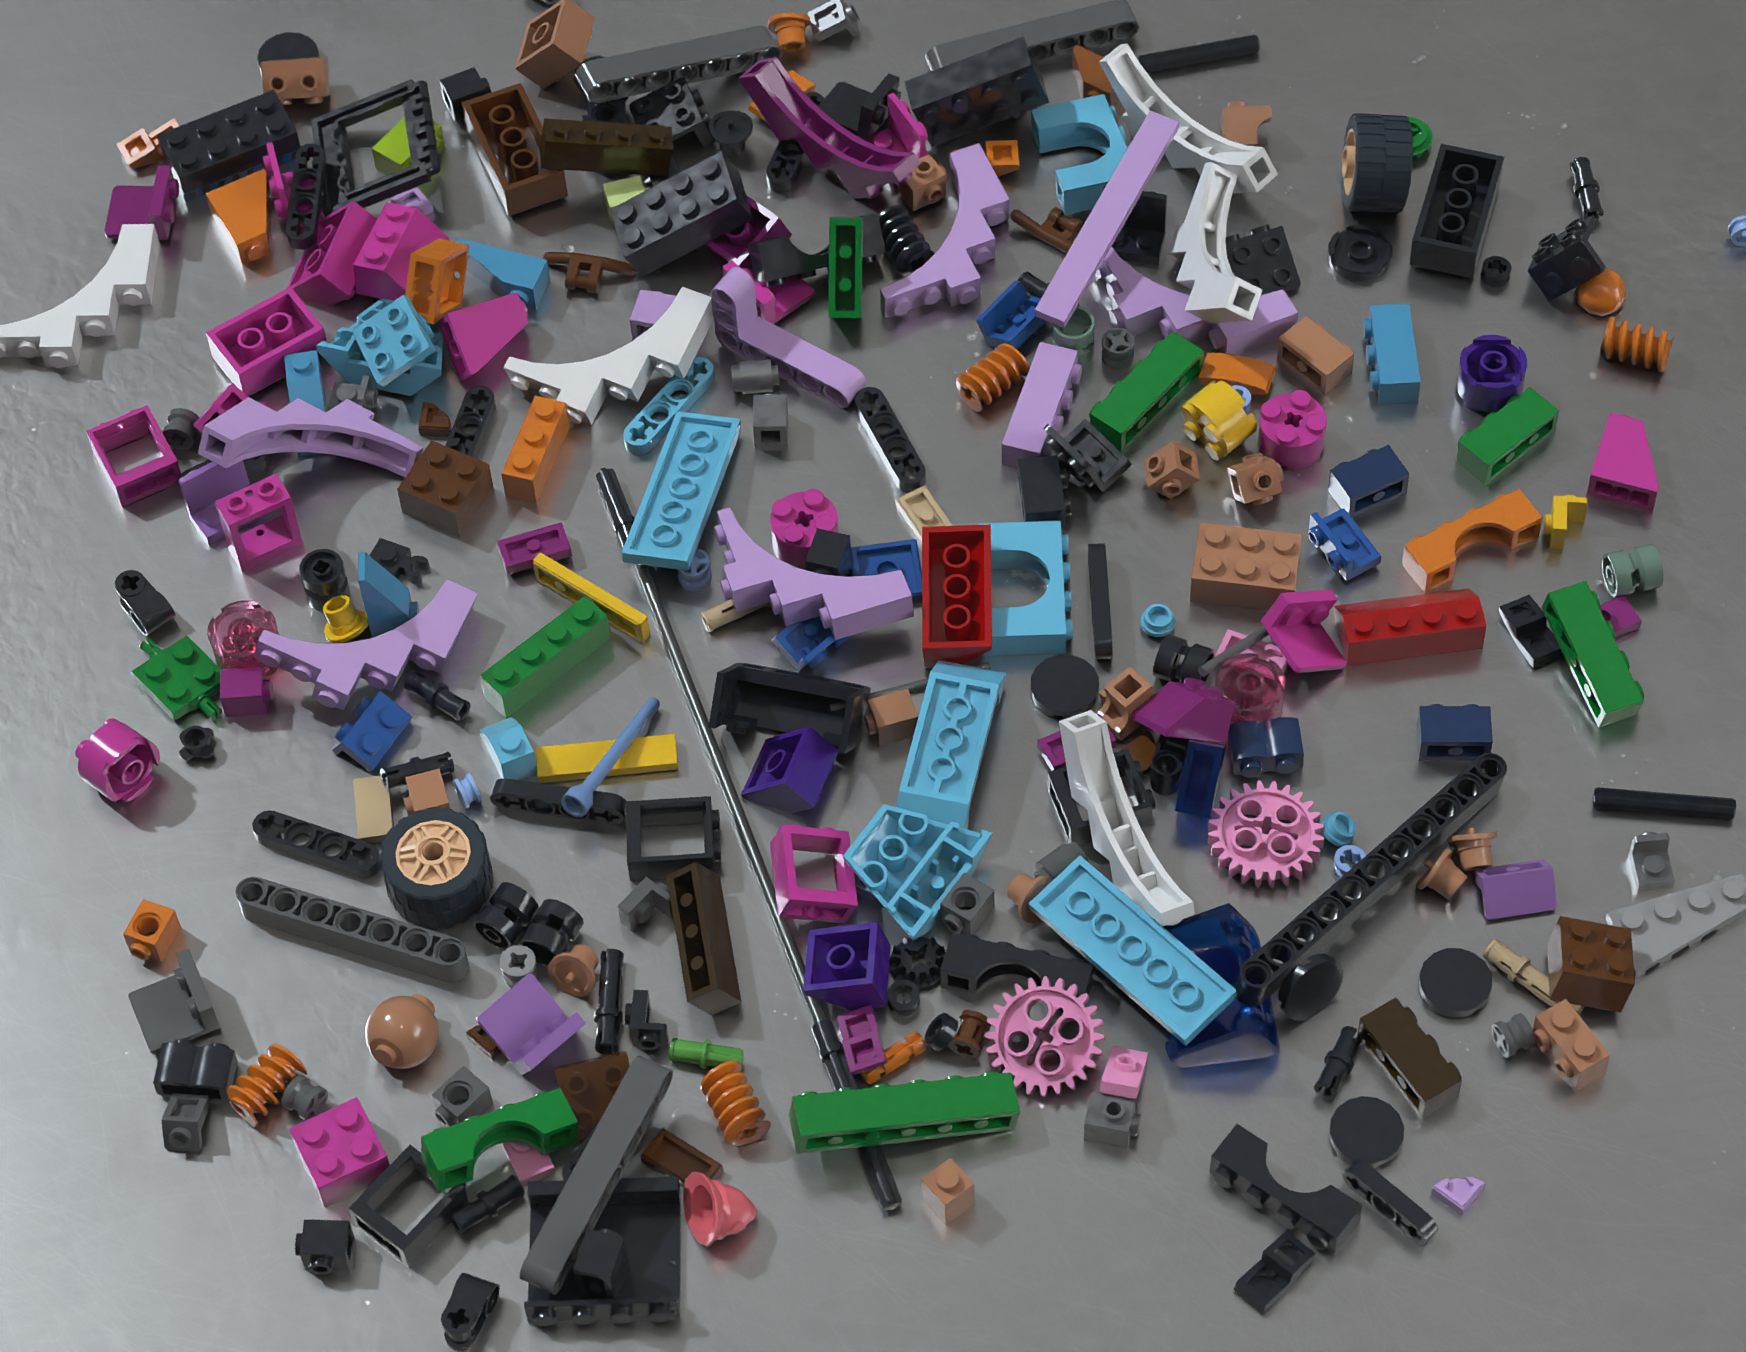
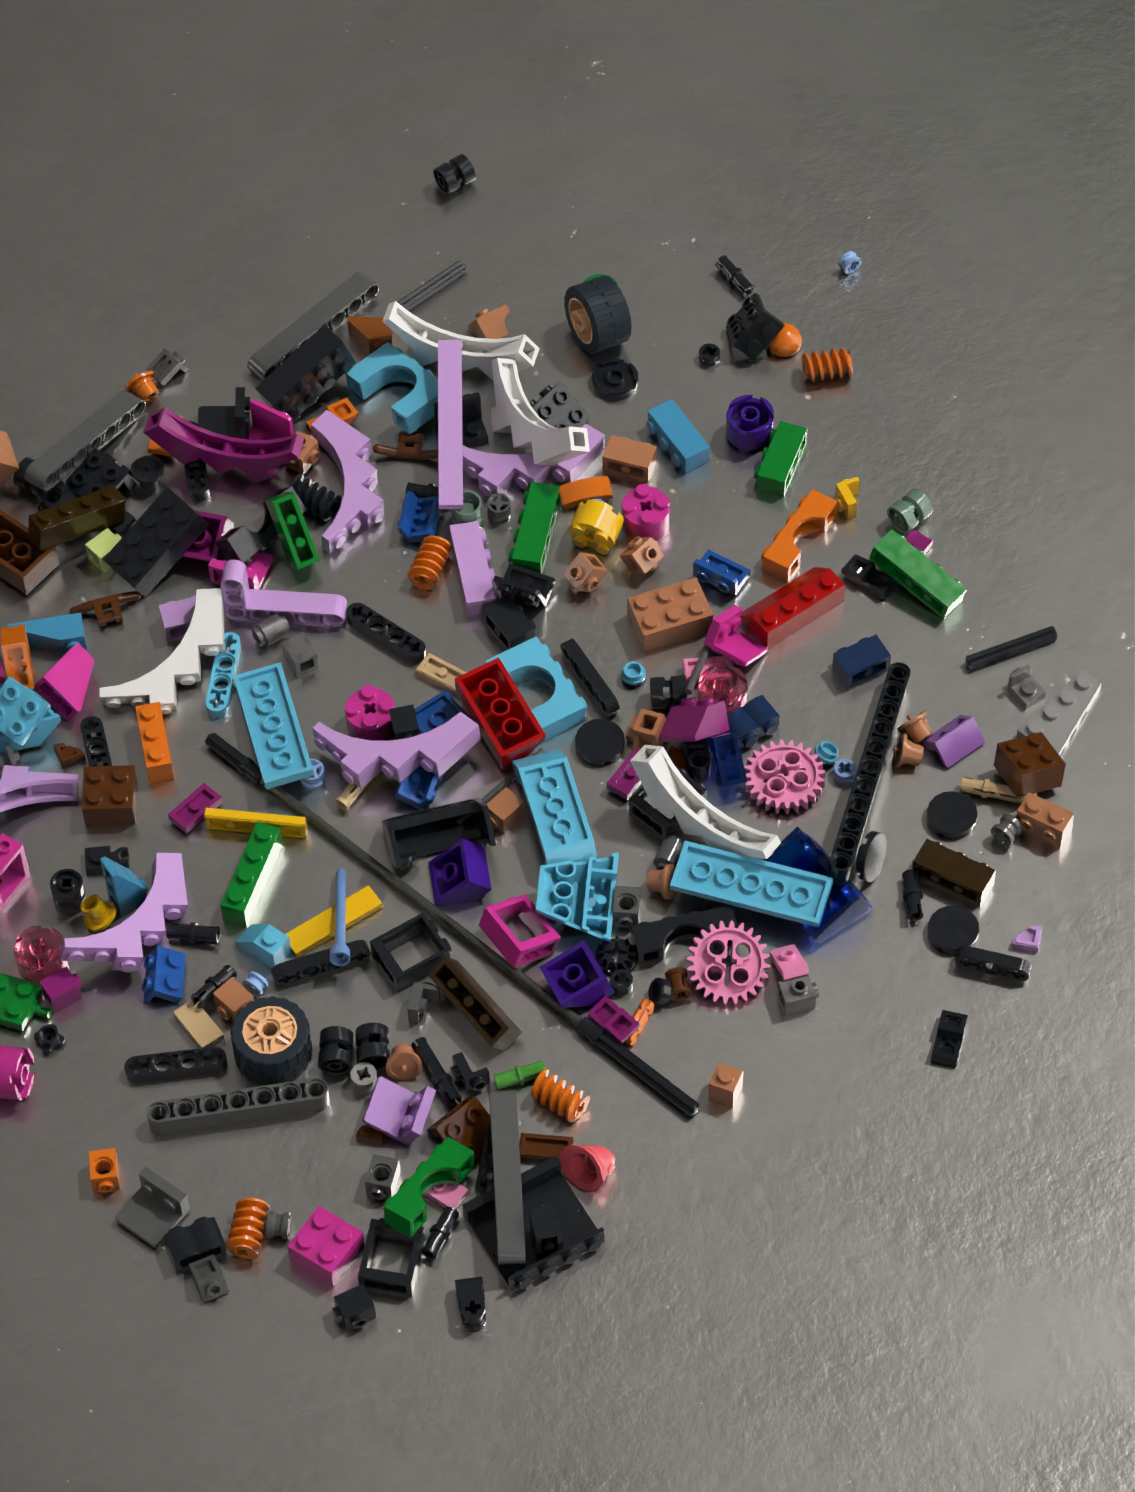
camera: 30 degrees left, 0 degrees up
nougat brick [365,994,439,1069] -> none
green brick [789,1071,1020,1154] -> none
black arch [1210,1124,1363,1255] -> none
dark blue brick [1328,445,1409,517] -> none
black brick [1409,144,1504,278] -> none
dark pink slope [1587,413,1659,512] -> none

